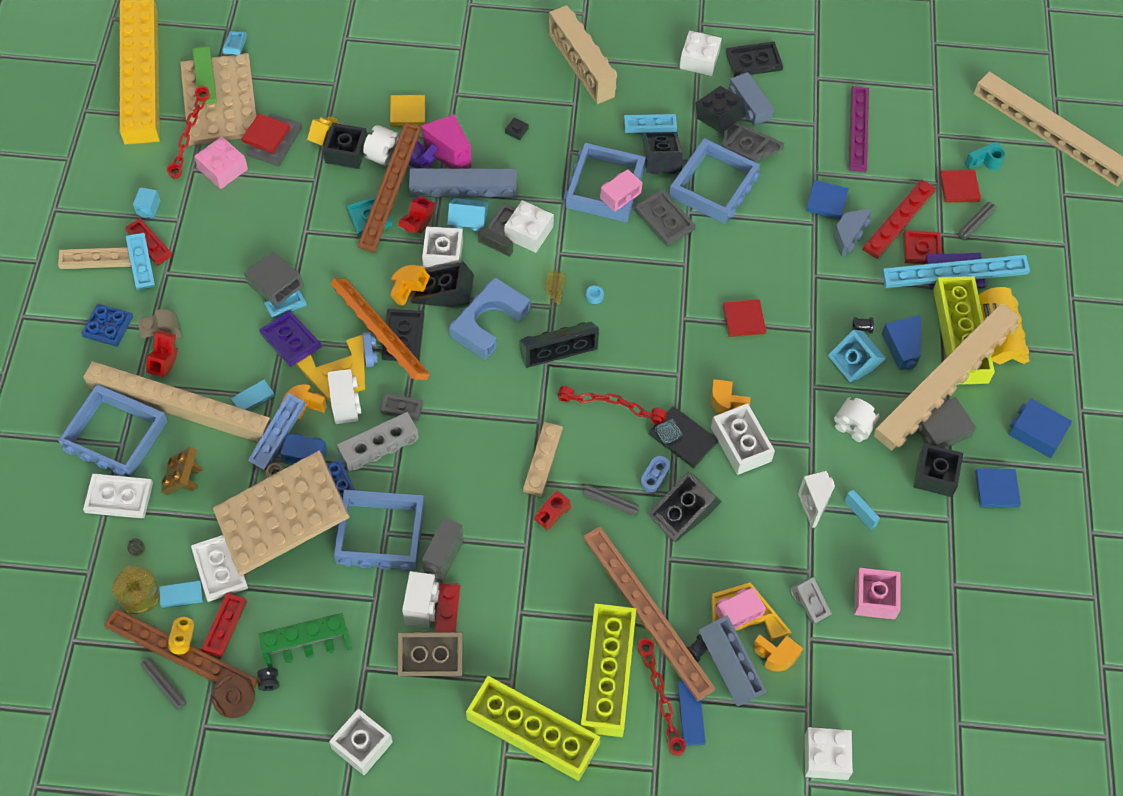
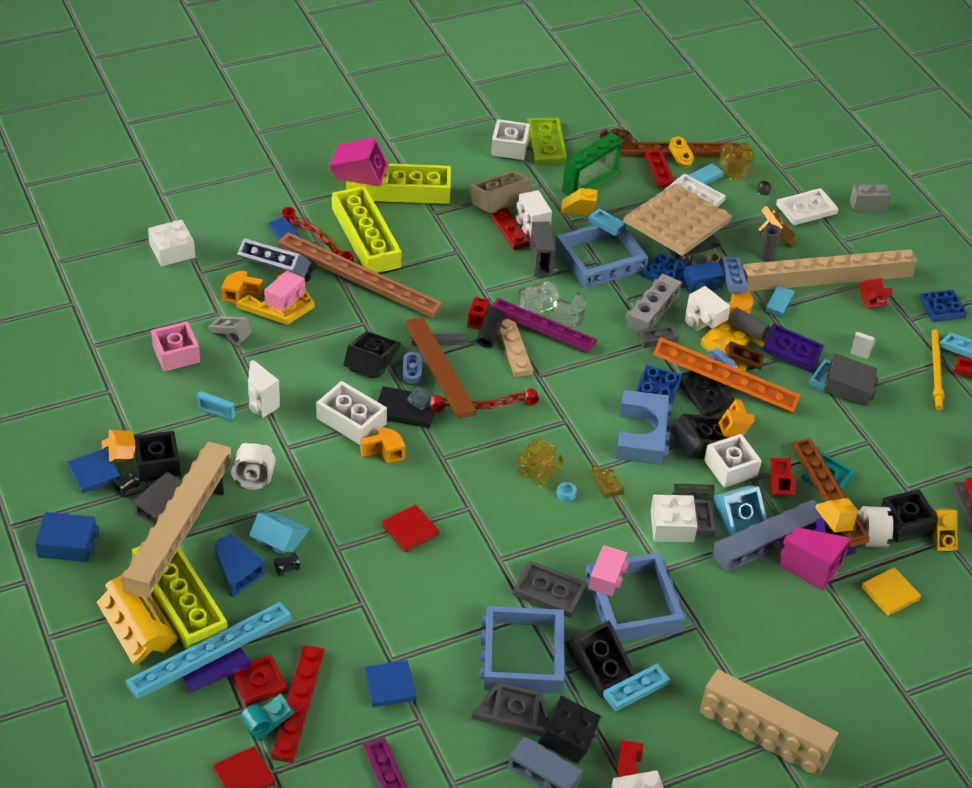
camera: 150 degrees right, 15 degrees down
medium blue window [59,384,168,477] -> none
dark tan brick [137,310,182,339] -> none
dark grey axle [141,658,186,710] -> none
black plate [505,118,529,140] -> none
black slope [519,321,599,368] -> none
sand blue slope [833,209,872,257] -> none
dark grey axle [958,202,996,240] -> none
none -> light orange brick [102,430,136,462]
none -> black bush [112,471,140,496]
none -> teal plate [241,694,295,741]
none -> dark pink slope [330,137,389,186]
none -> dark orange tile [405,316,476,419]
none -> black pin [476,307,505,348]
none -> magenta tile [491,298,597,353]
none -> clear brick [517,280,559,314]
none -> clear yellow brick [517,438,564,486]
none -> lime tile [527,118,568,165]
none -> clear brick [550,292,586,328]
none -> yellow slope [561,188,598,216]
none -> medium azure tile [588,208,627,236]
none -> red leg [616,740,644,778]
none -> blue tile [636,364,683,404]
none -> reddish brown slope [725,341,764,370]
none -> dark grey pin [729,308,770,341]
none -> dark grey pin [758,224,781,262]
none -> yellow slope [815,498,858,533]
none -> light grey brick [850,184,890,211]
none -> white slope [850,331,876,359]
none -> yellow bar [931,329,945,411]

